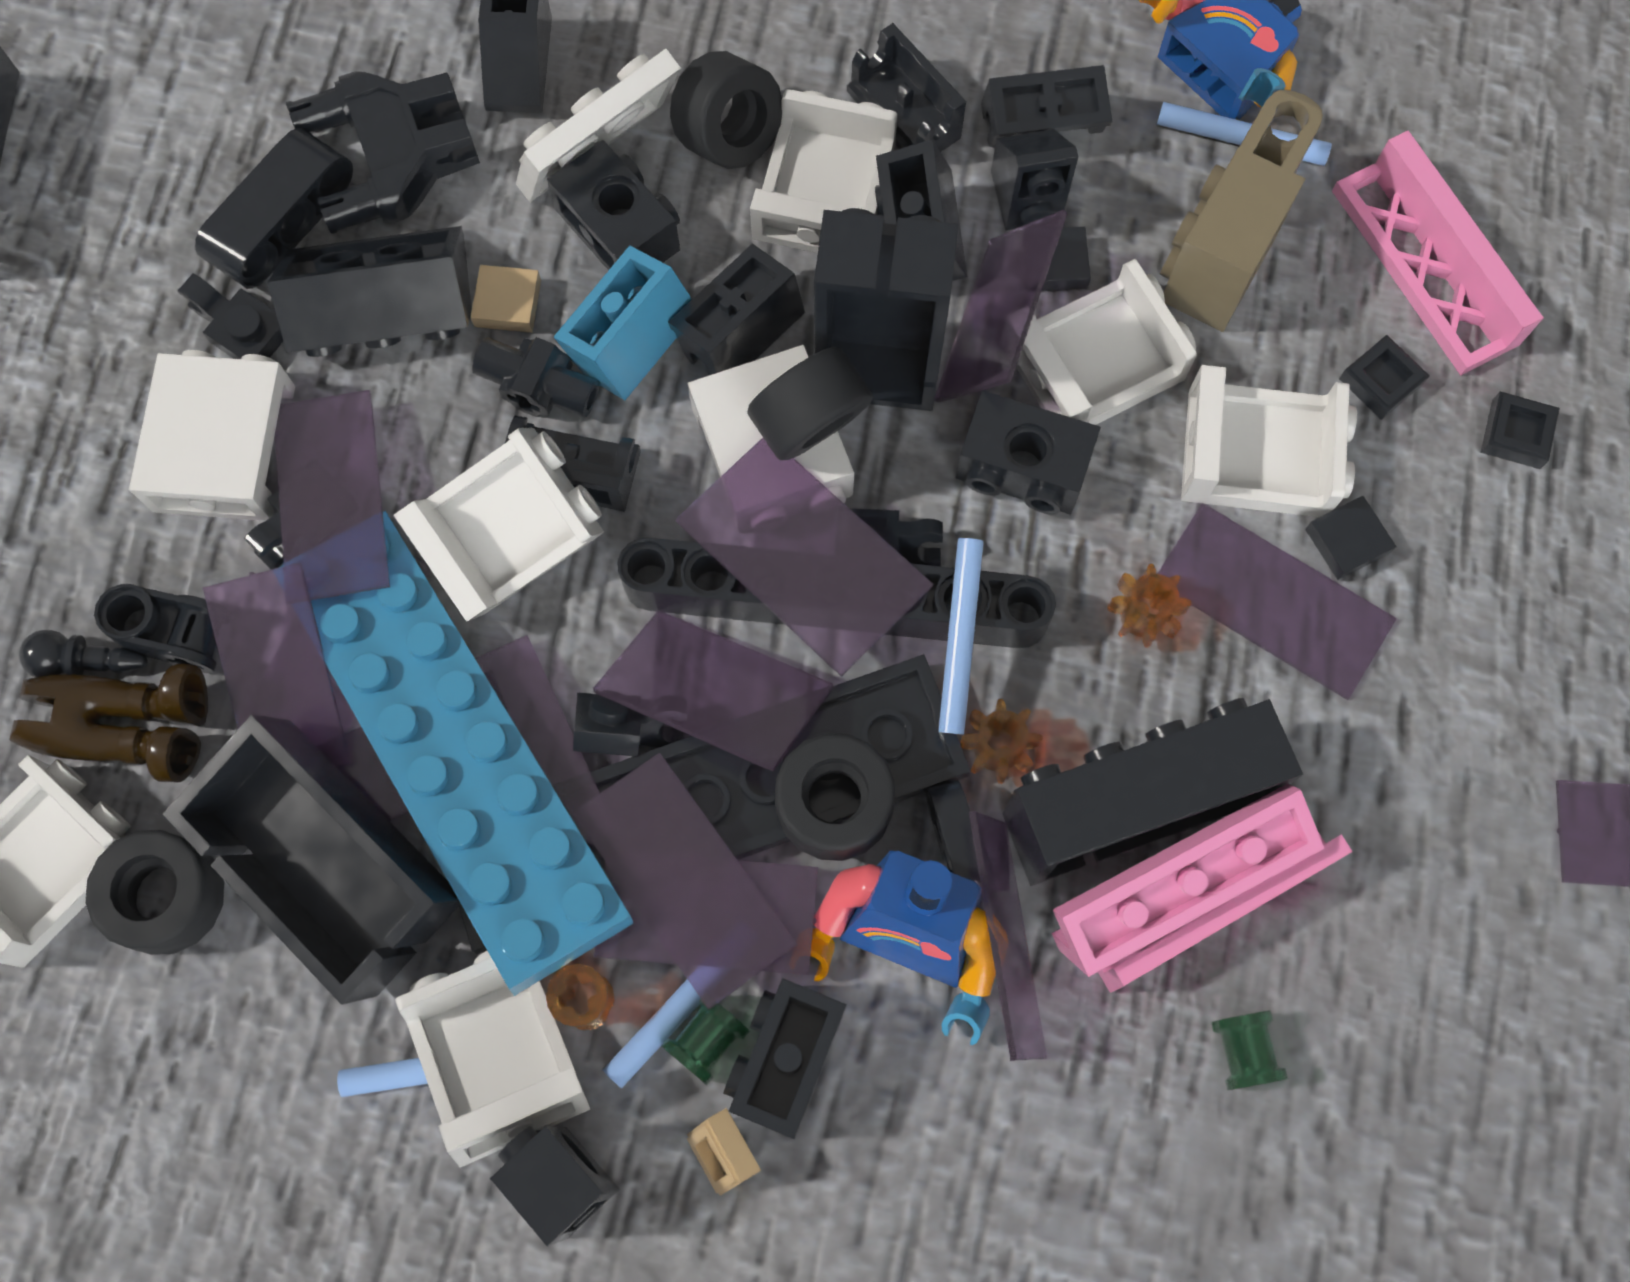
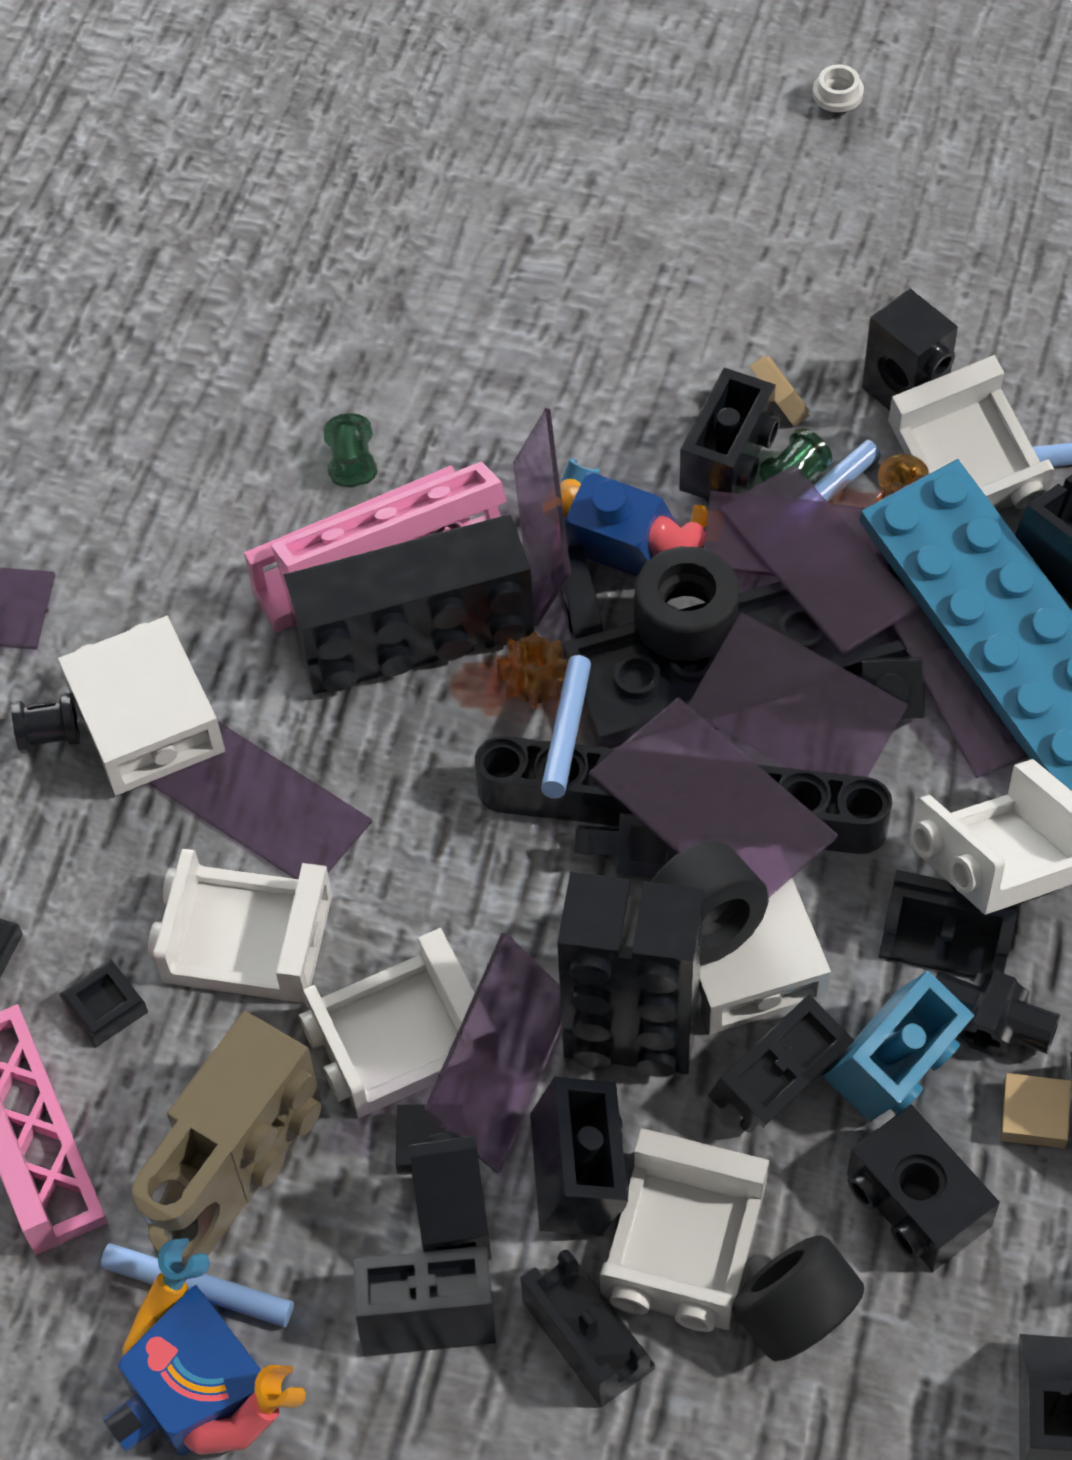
camera: 175 degrees left, 15 degrees down
white plate [516,48,681,203] -> none
black brick [955,390,1101,515] -> none
clear orange gear [1107,564,1192,648] -> none
black tile [1305,496,1397,580] -> none
none -> black bush [11,693,80,753]
none -> white panel [58,616,226,796]

